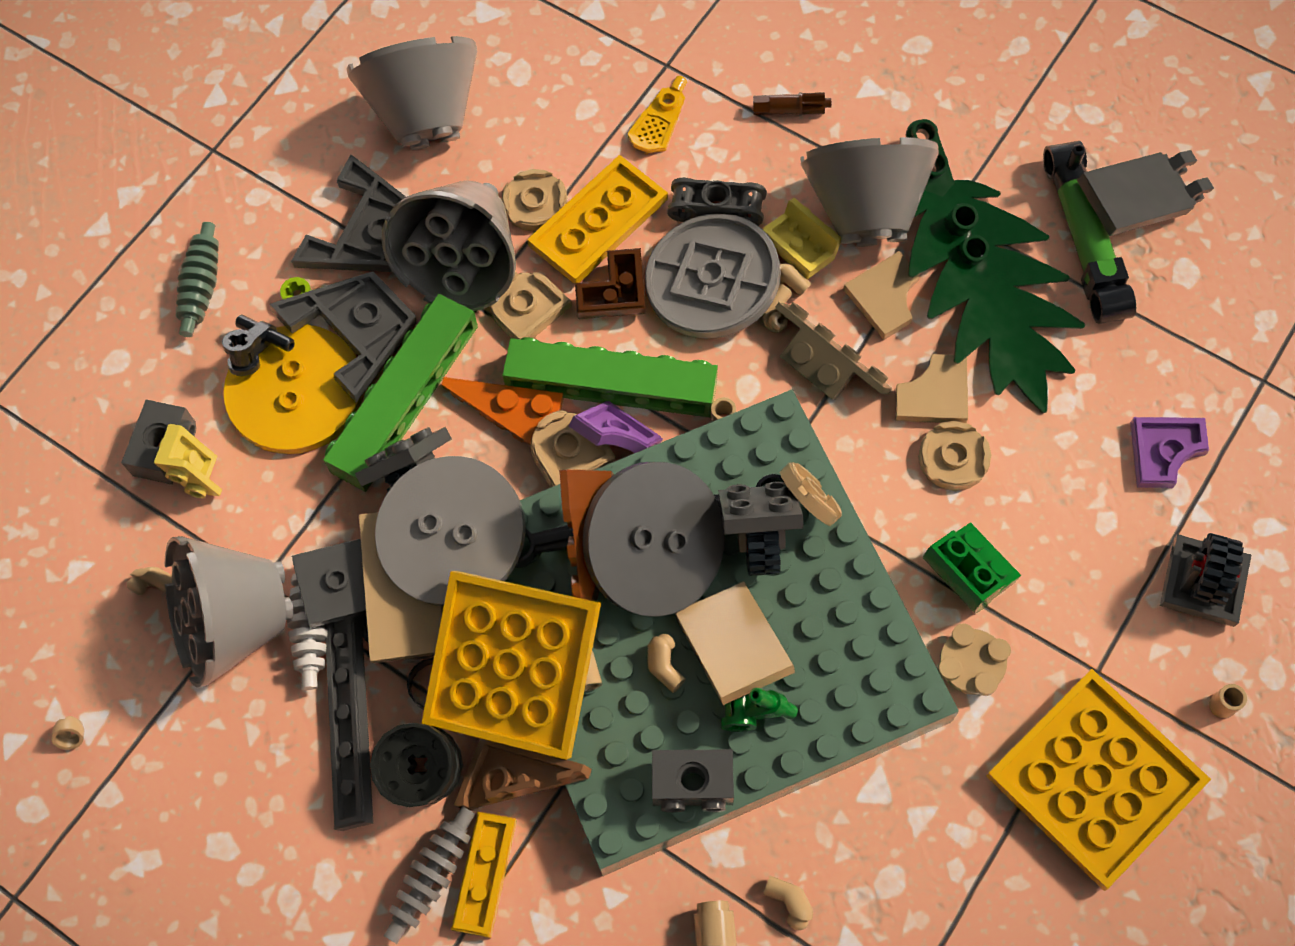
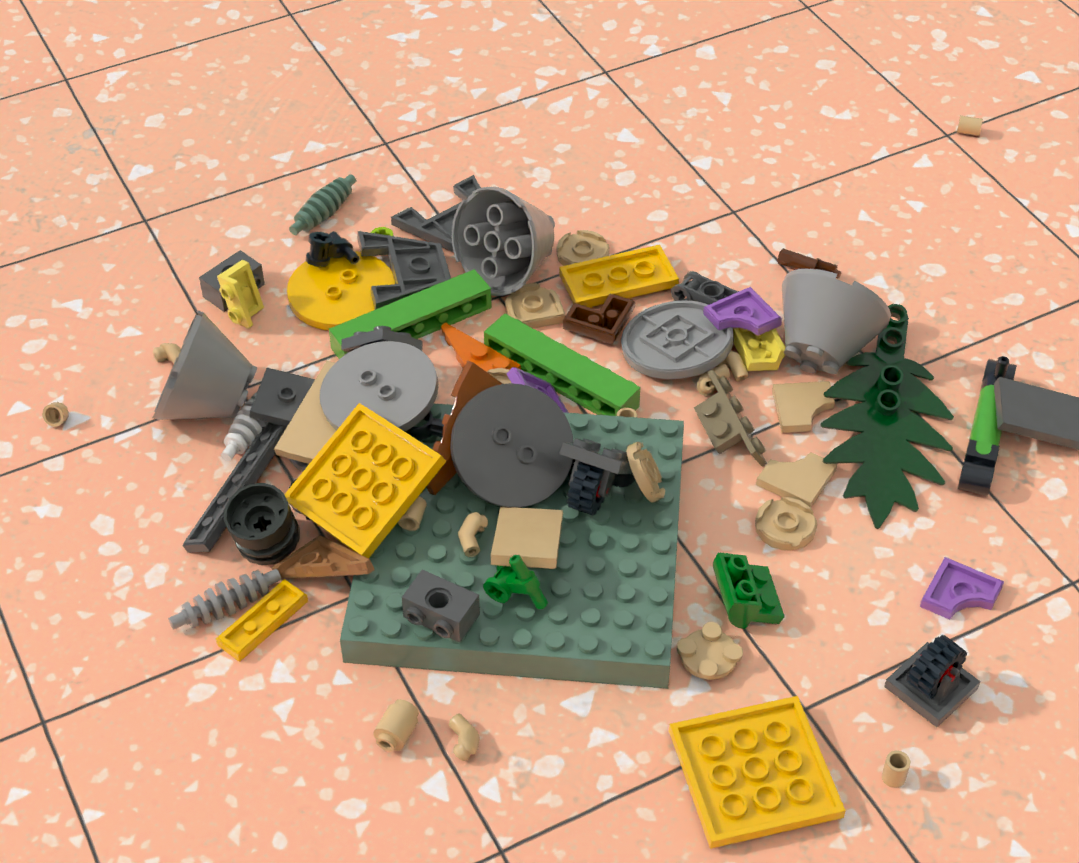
camera: 25 degrees right, 20 degrees down
light grey cone [347,36,477,150] -> none
yellow piece [628,76,687,153] -> none
none -> medium lavender tile [703,287,782,336]

